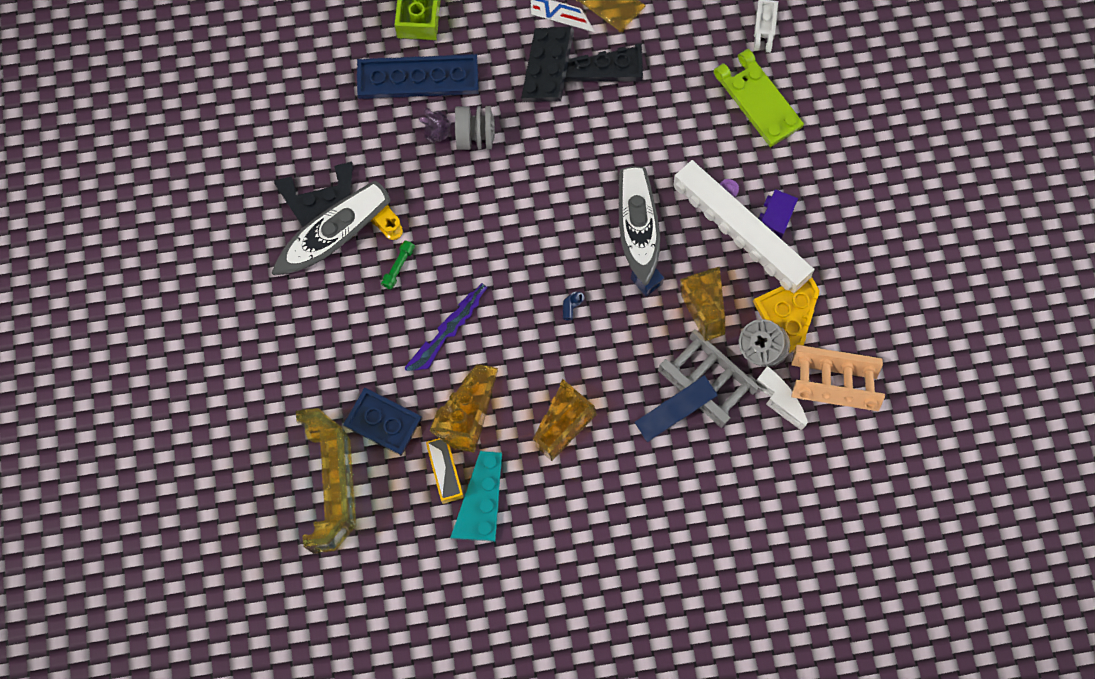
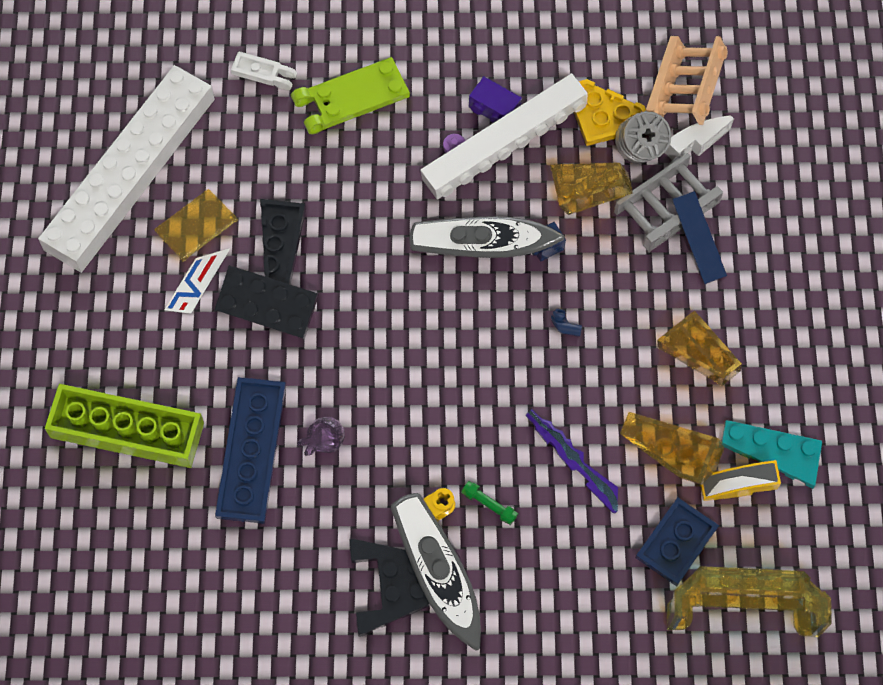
camera: 80 degrees left, 5 degrees down
light grey wheel [455,106,495,150] -> none

